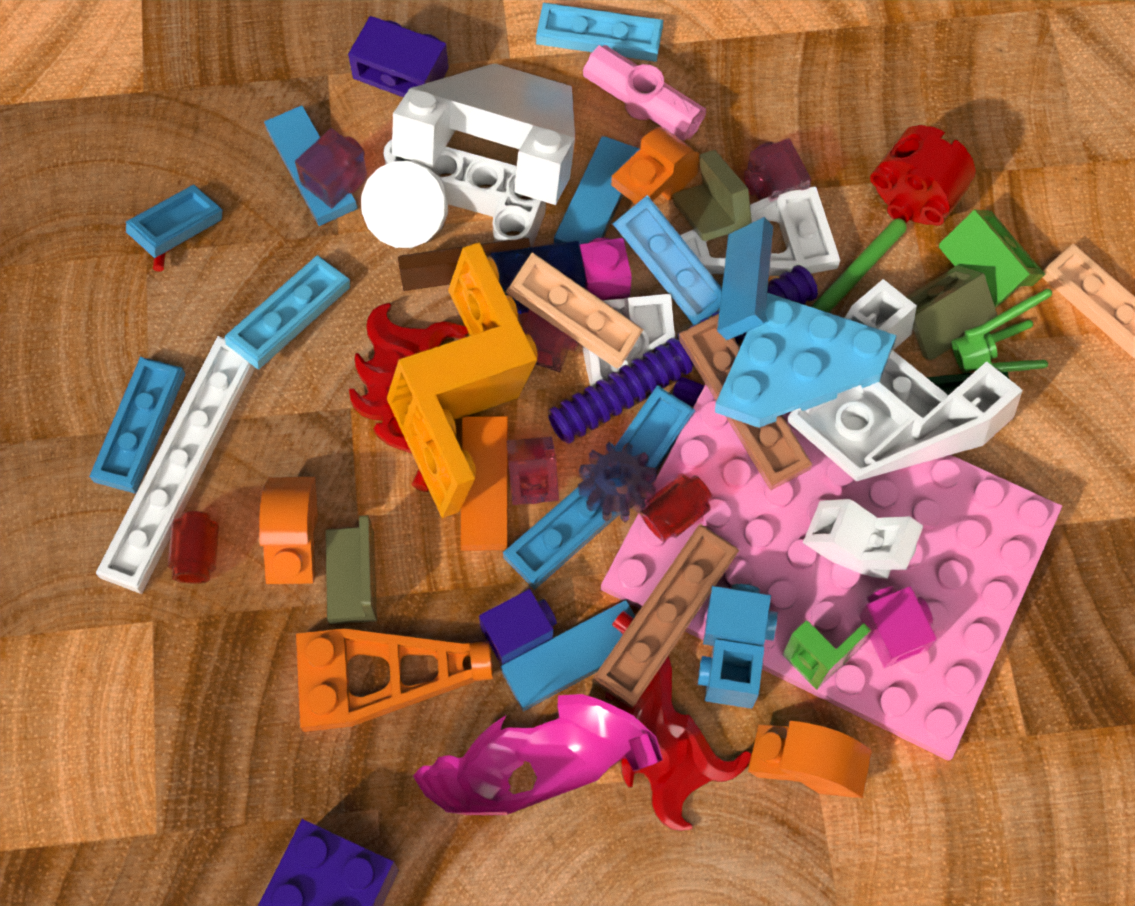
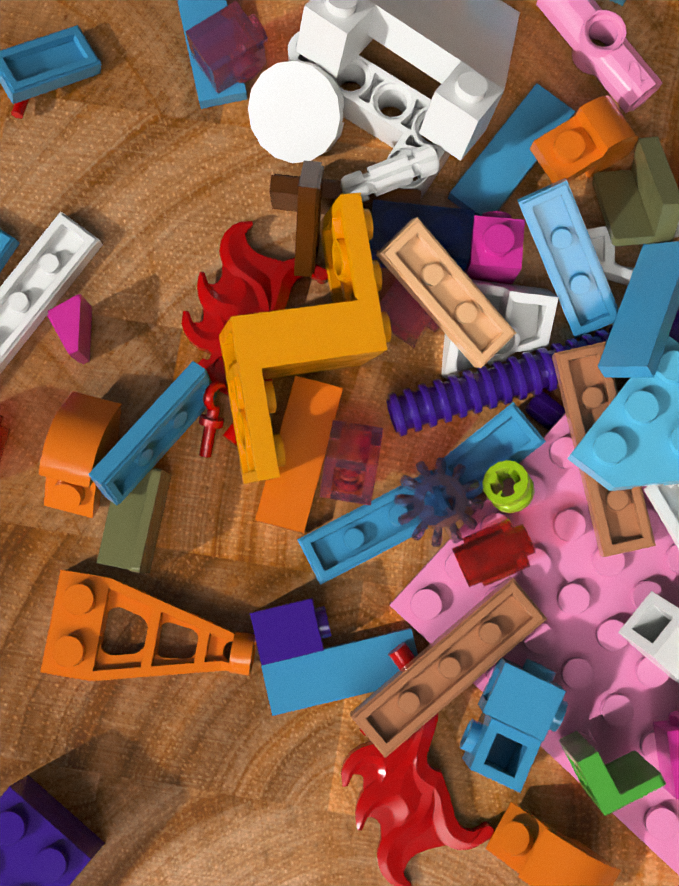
camera: 15 degrees right, 15 degrees up
medium azure tile [225,255,350,370] -> none
dark pink animal [413,694,663,815] -> none
none -> dark pink slope [47,294,92,365]
none -> dark azure tile [88,361,217,505]
none -> red hand [198,381,227,458]
none -> reddish brown tile [294,160,324,277]
none -> white axle [341,144,440,202]
none -> lime bush [482,460,535,513]

